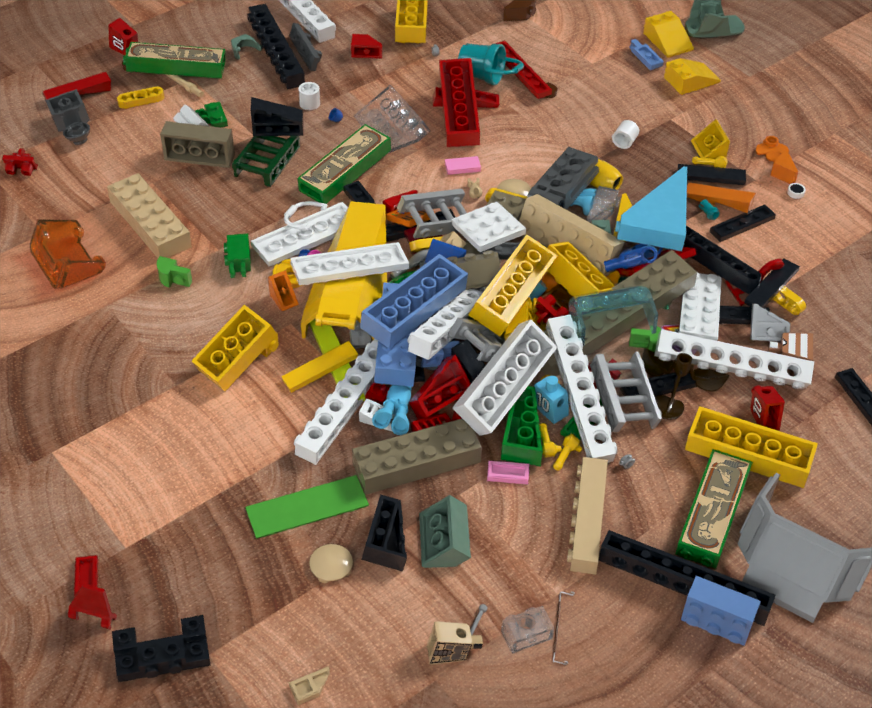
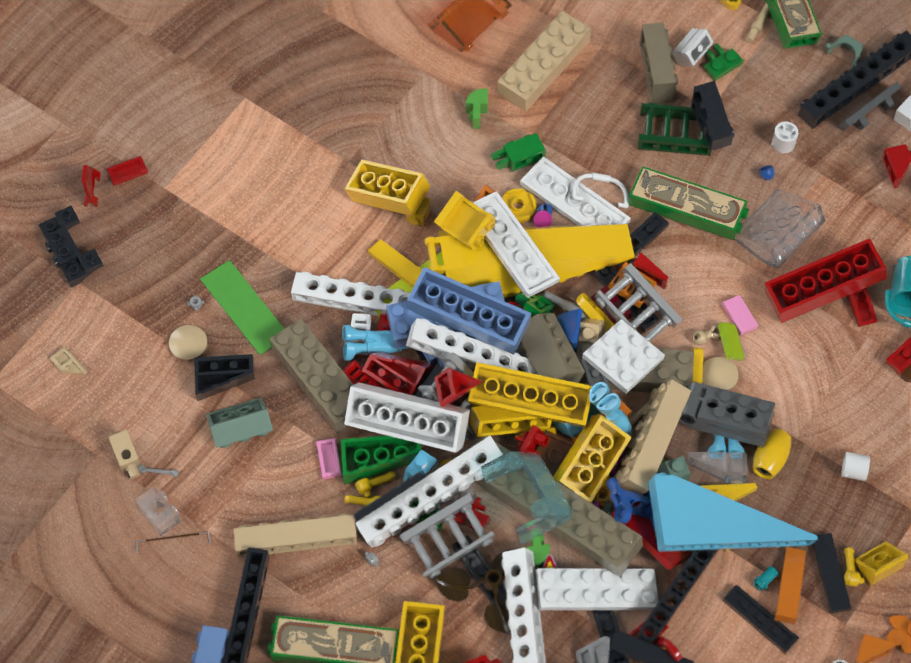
camera: 75 degrees right, 15 degrees up
none -> light grey piece [187,295,204,311]
none -> black tile [354,470,426,522]
none -> yellow panel [434,191,497,251]
none -> red slope [434,367,483,407]
none -> medium azure piece [589,382,632,436]
none -> lime tile [718,322,745,361]

